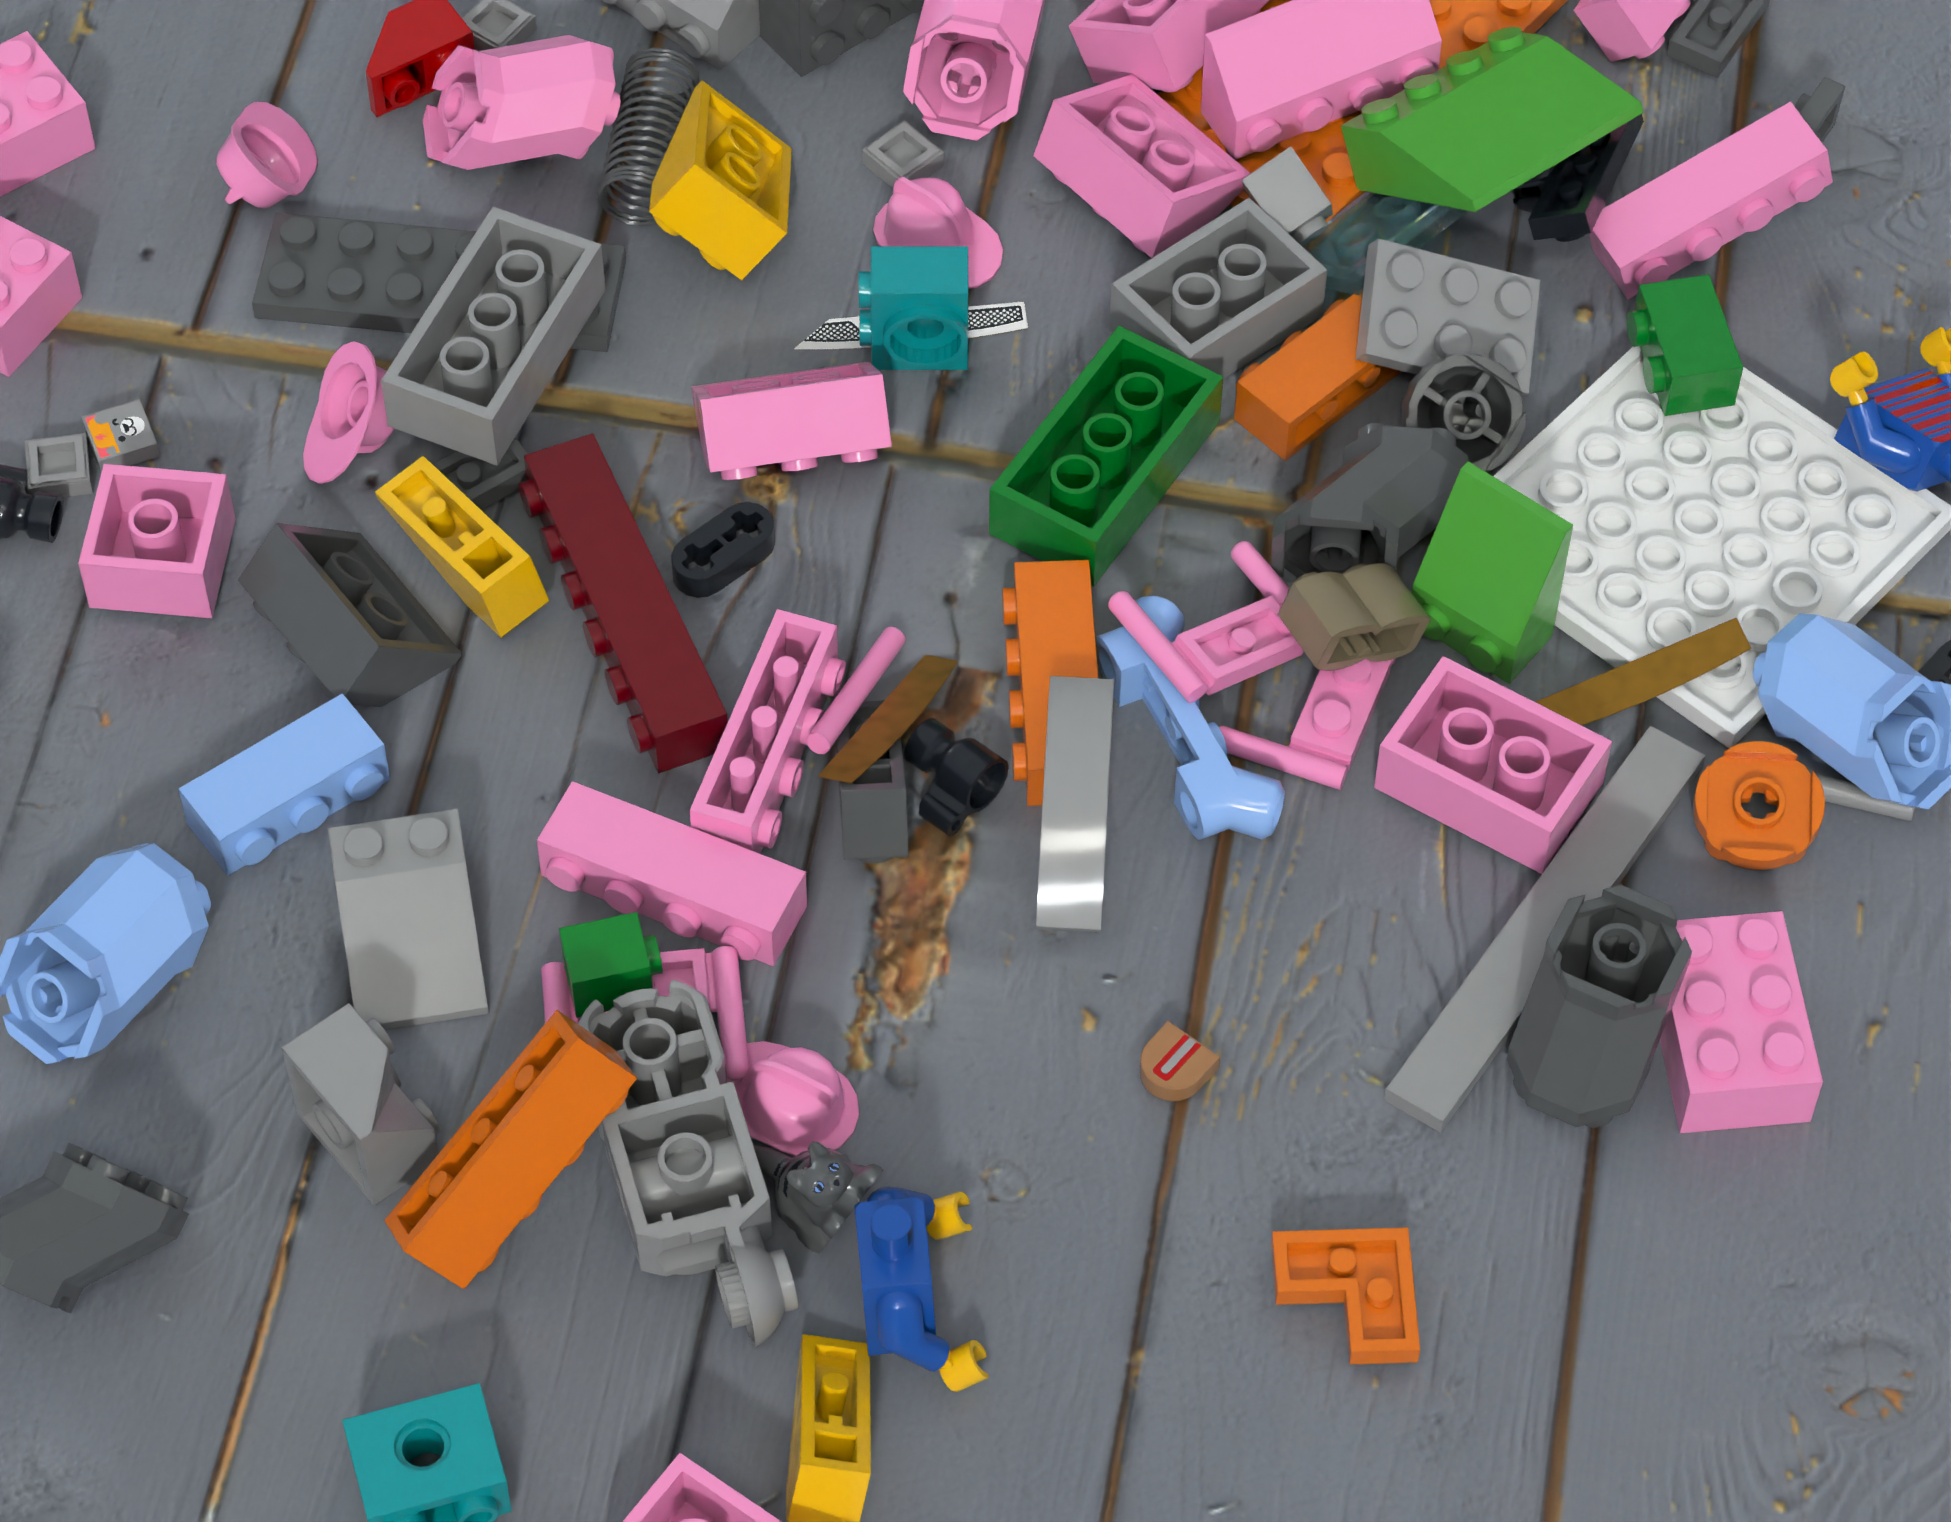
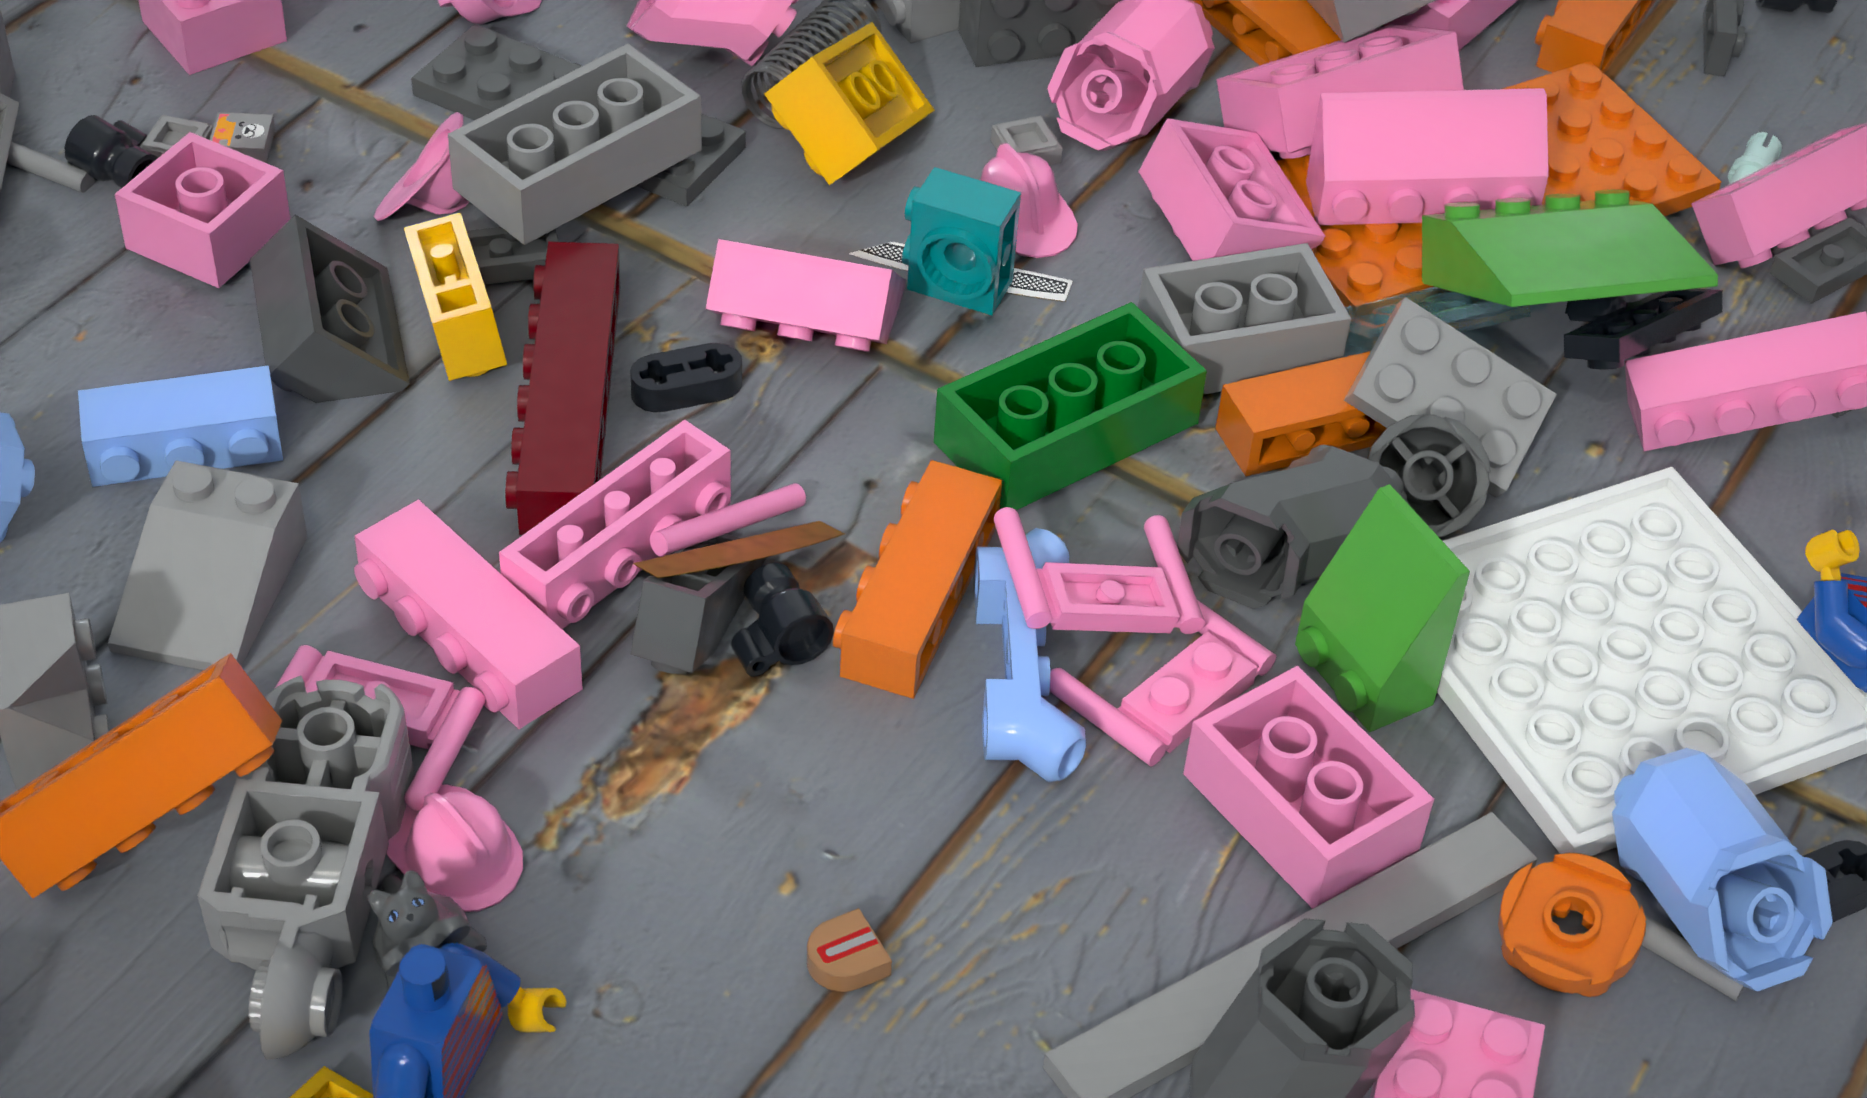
camera: 20 degrees right, 10 degrees down
green brick [559,912,663,1018] -> none
light grey slope [1036,676,1114,933] -> none
light grey brick [1242,146,1333,246] -> none
dark tan brick [1278,563,1431,671] -> none
pearl gold sticker [1535,618,1752,726] -> none
green brick [1627,274,1743,416] -> none

